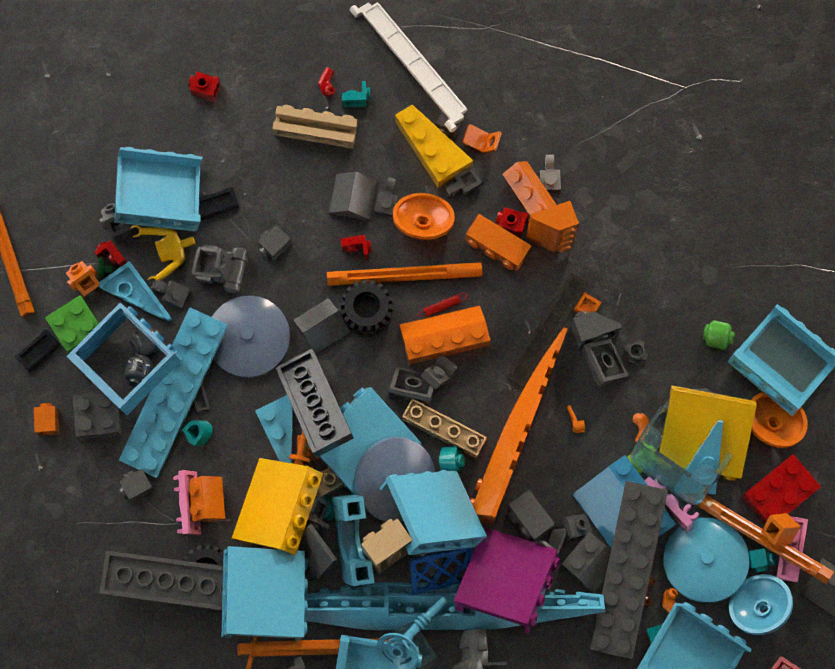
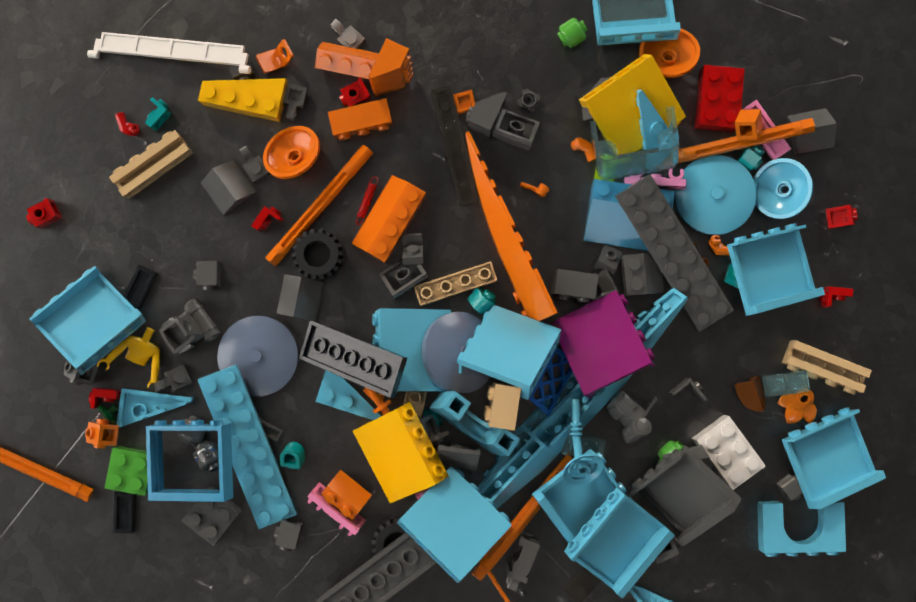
camera: 50 degrees left, 10 degrees up
orange brick [34,403,59,436] -> none

